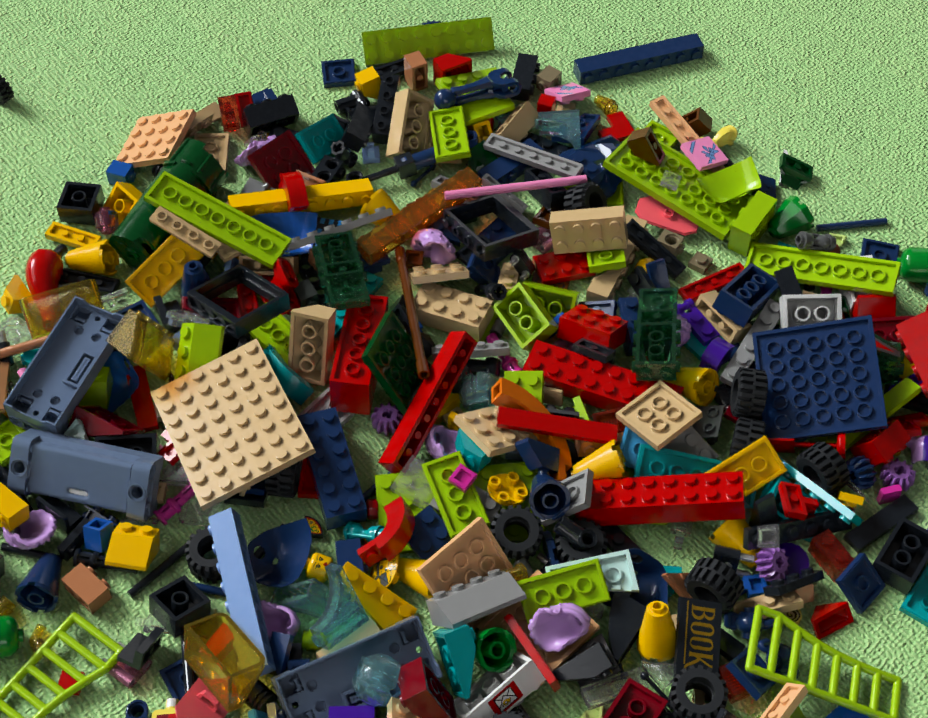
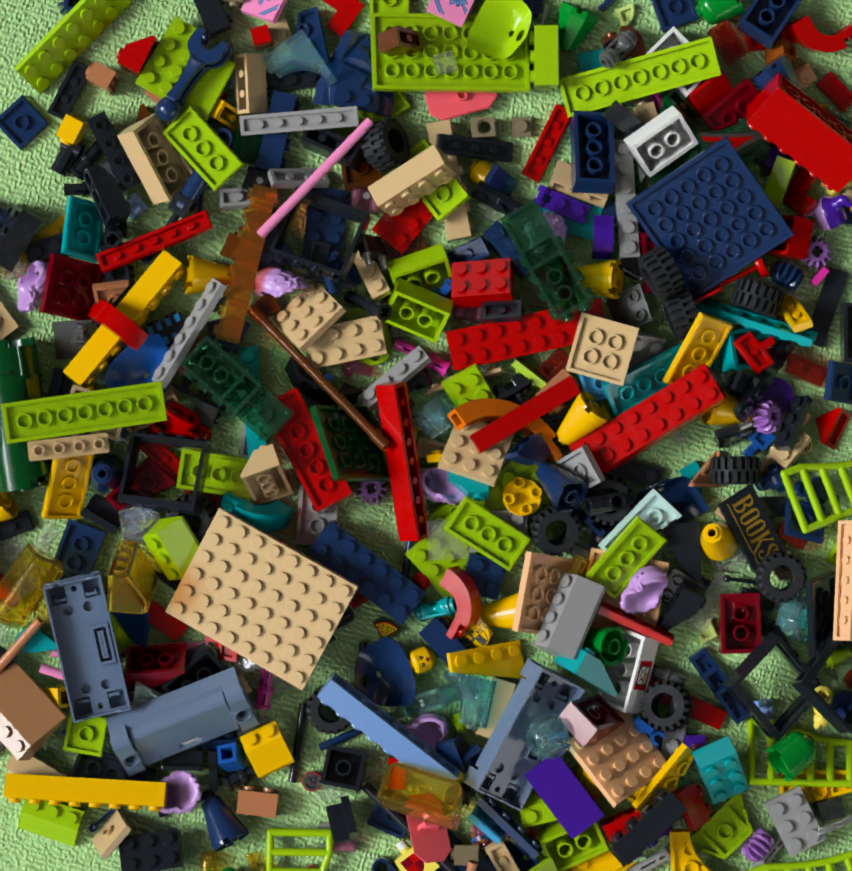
camera: 35 degrees left, 35 degrees up
dark pink tile [448,463,477,493] -> none
clear slope [757,524,780,548] -> none
none -> red tile [95,210,214,274]
none -> tile [302,771,321,791]
none -> clear pink arm [342,362,373,377]
none -> clear red brick [707,19,747,67]

